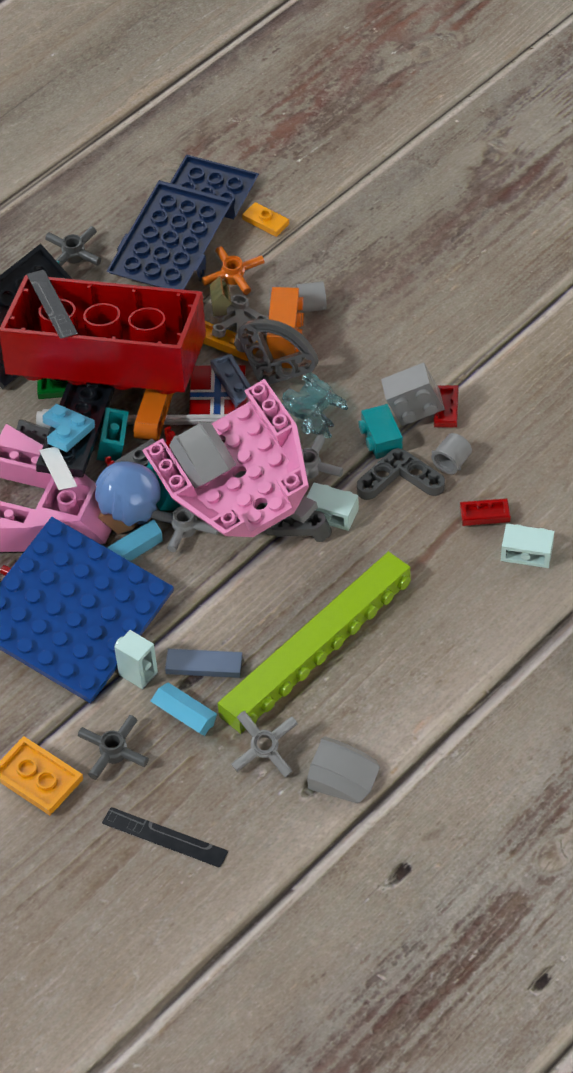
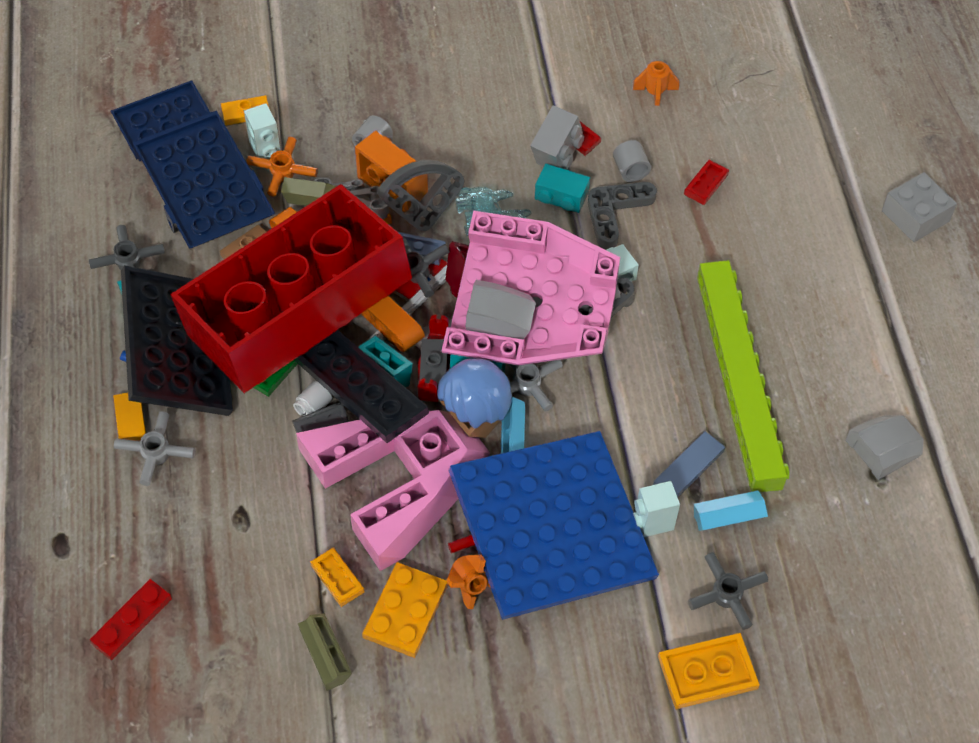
camera: 55 degrees left, 5 degrees up
black sticker [27,270,78,338] -> none
white sticker [39,447,77,490] -> none
medium azure plate [42,404,95,452] -> none
black sticker [102,807,228,868] -> none
light grey bar [231,711,298,777] -> none
light aqua brick [501,524,554,568] -> none
none -> light aqua brick [244,104,280,159]
none -> dark grey bar [403,238,450,298]
none -> orange brick [633,61,679,106]

